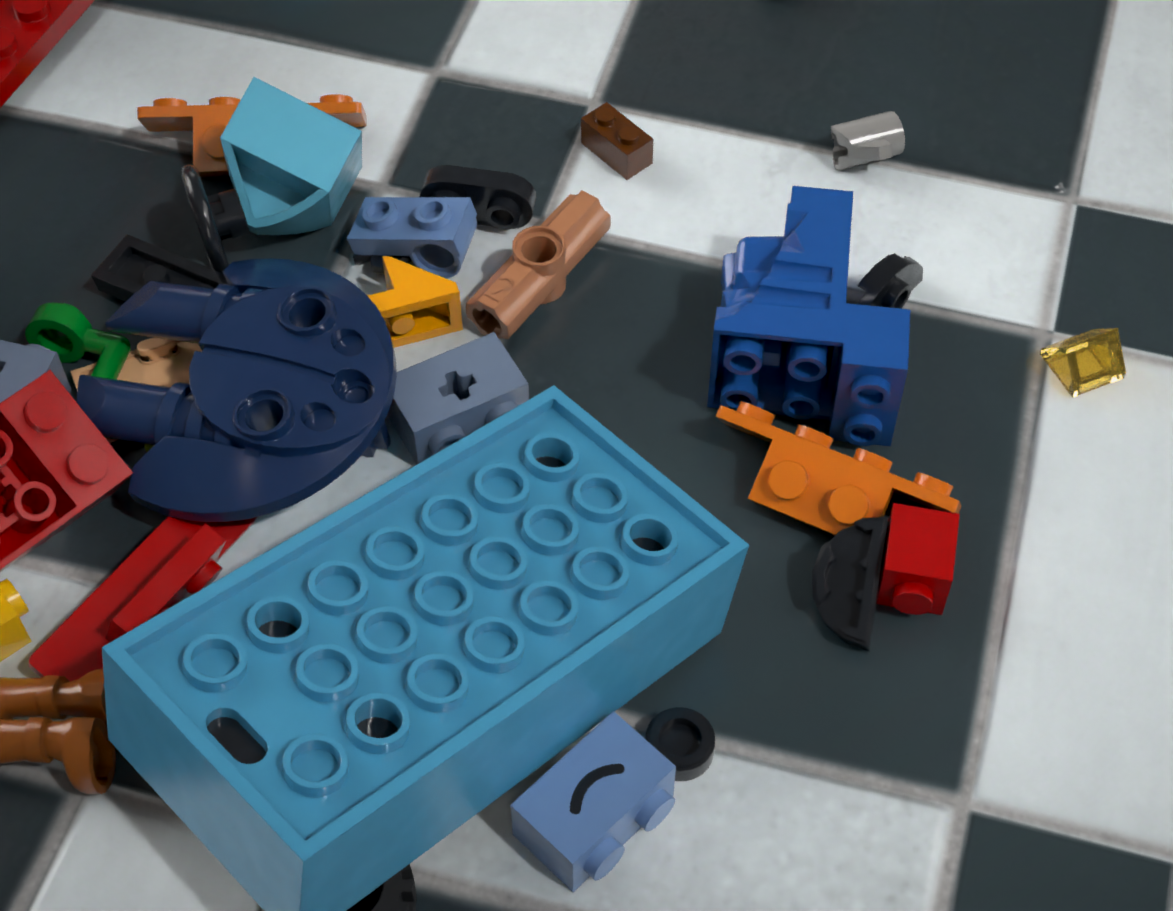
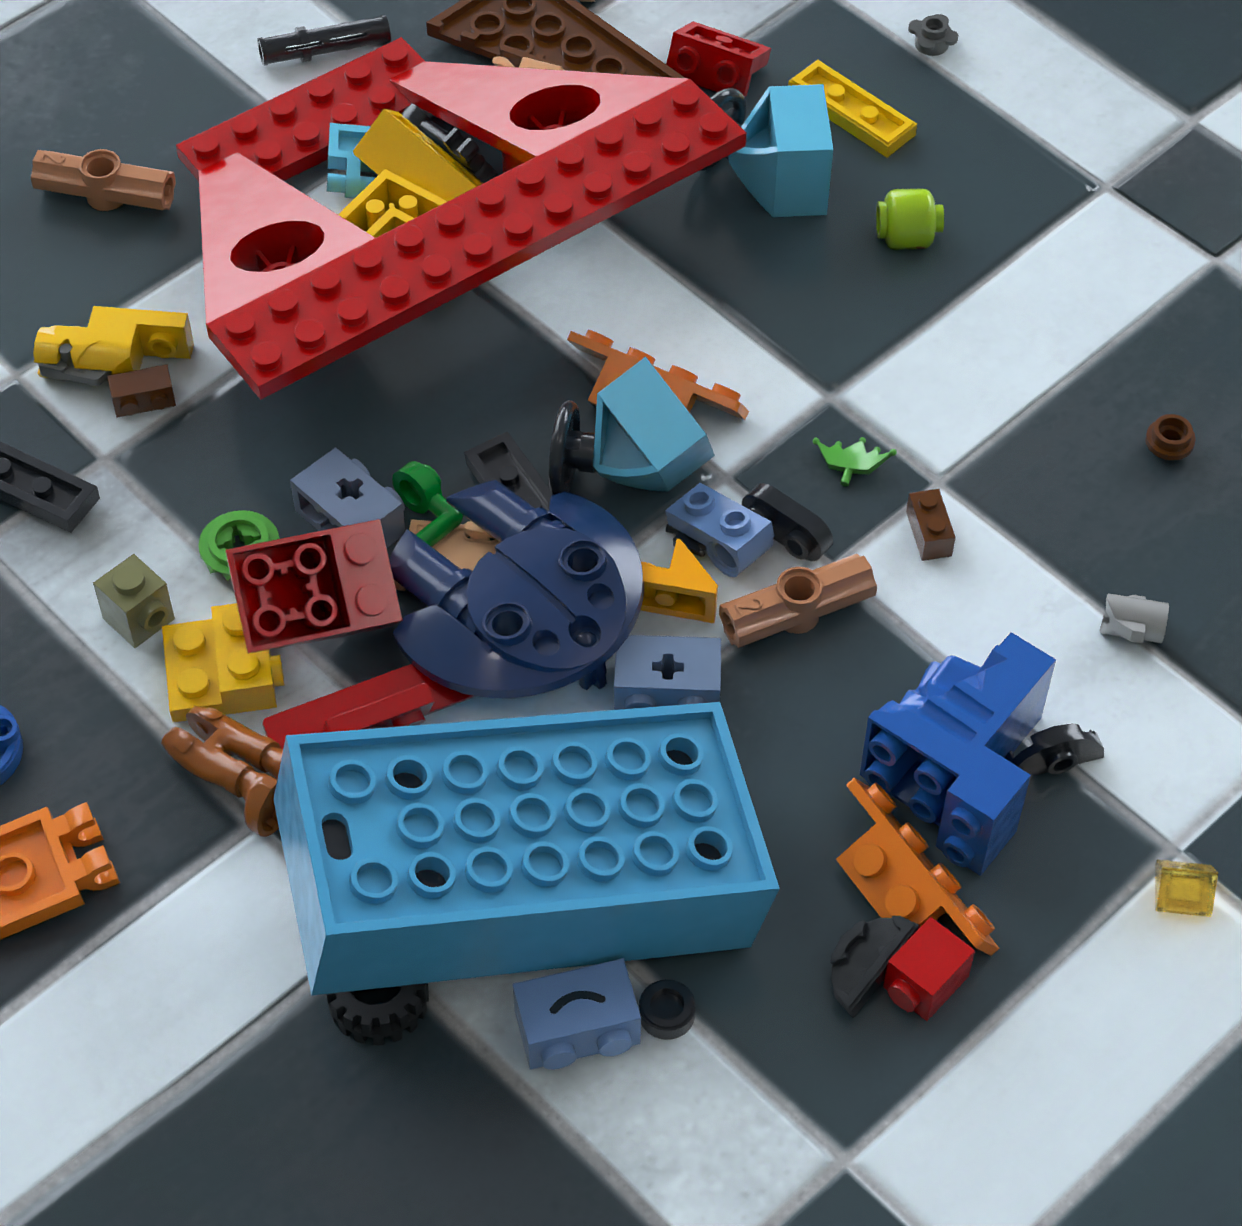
camera: 30 degrees right, 0 degrees up
none -> bright green piece [813,437,897,486]

